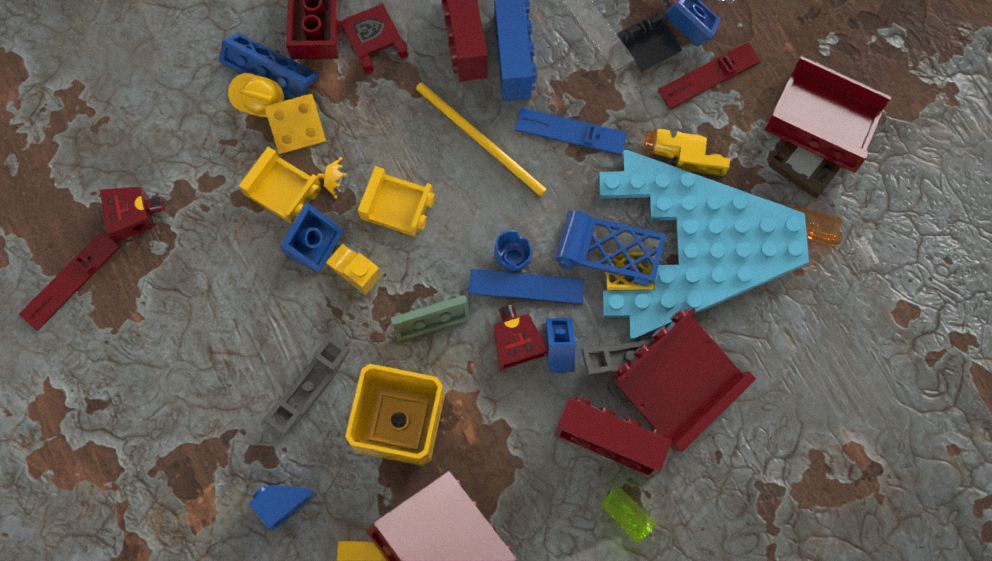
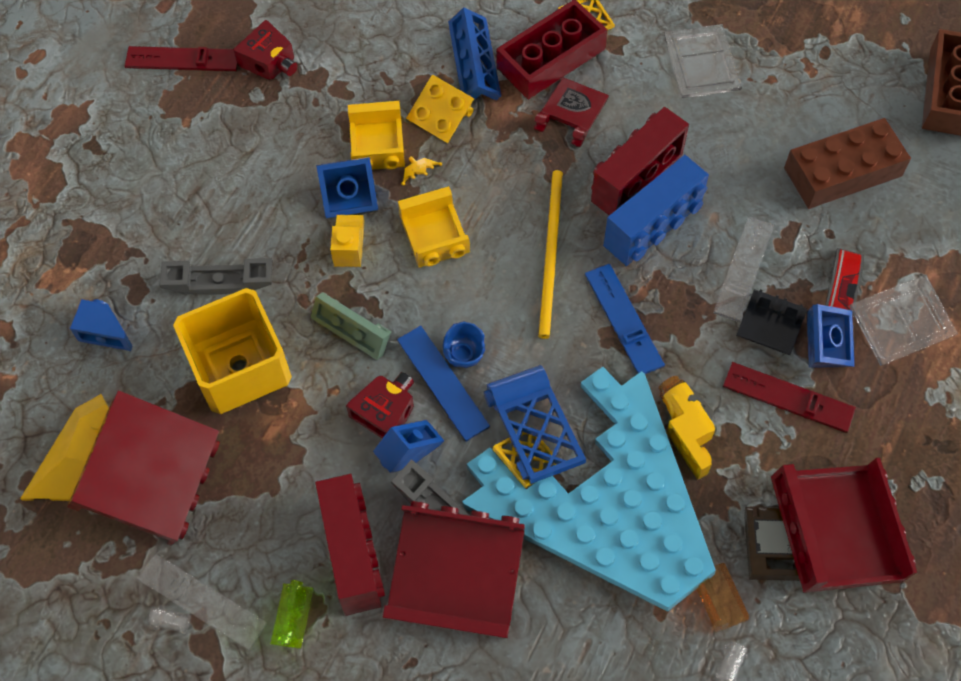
camera: 55 degrees right, 10 degrees down
yellow piece [228,73,284,117] -> none

